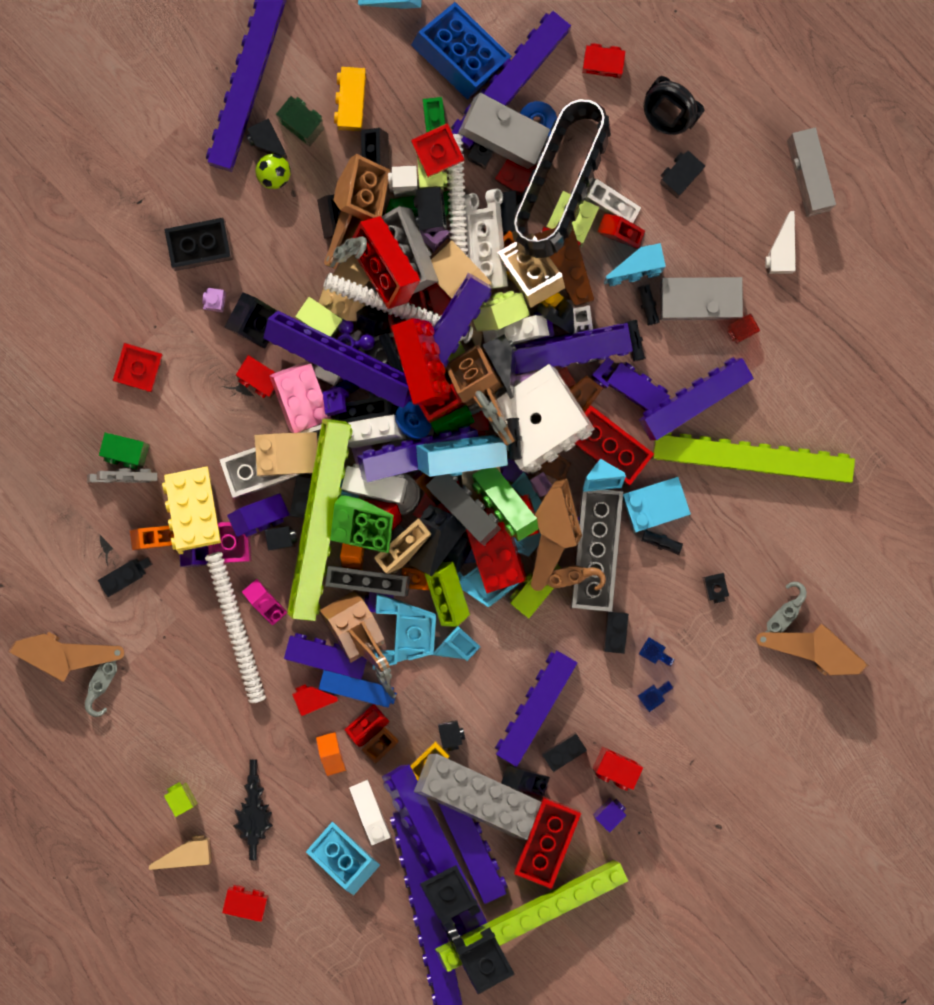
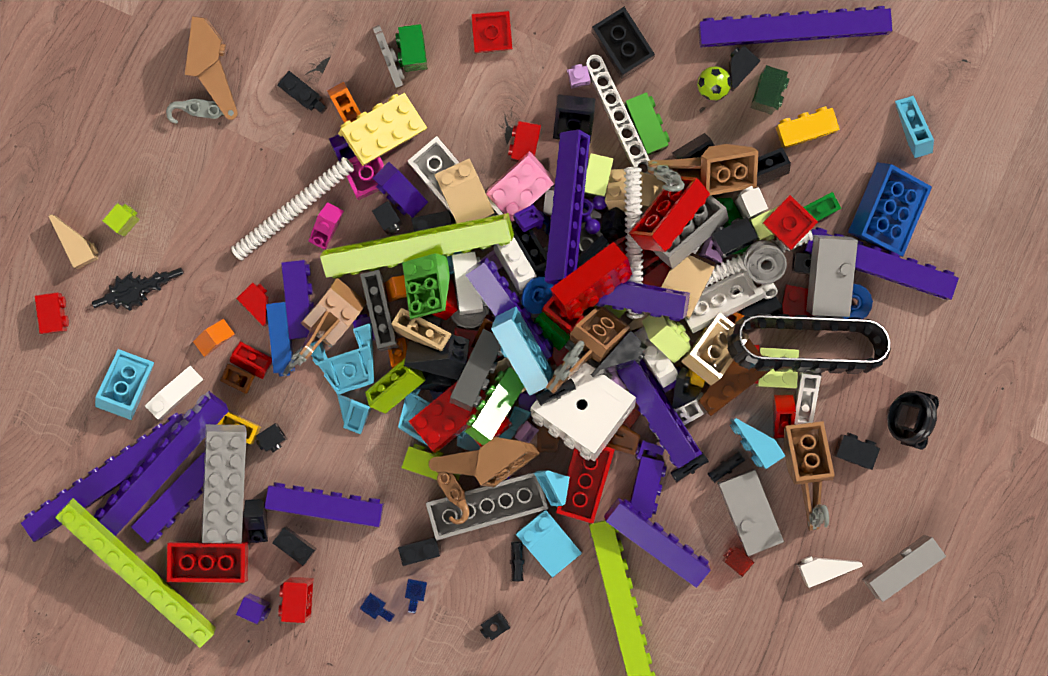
camera: 70 degrees right, 0 degrees up
black plate [420,865,515,995] -> none
red brick [582,43,626,79] -> none
none -> white beam [586,55,650,174]
none -> bright green brick [625,92,670,156]
none -> light grey wheel [743,240,787,284]
none -> medium nougat slope [784,421,835,531]

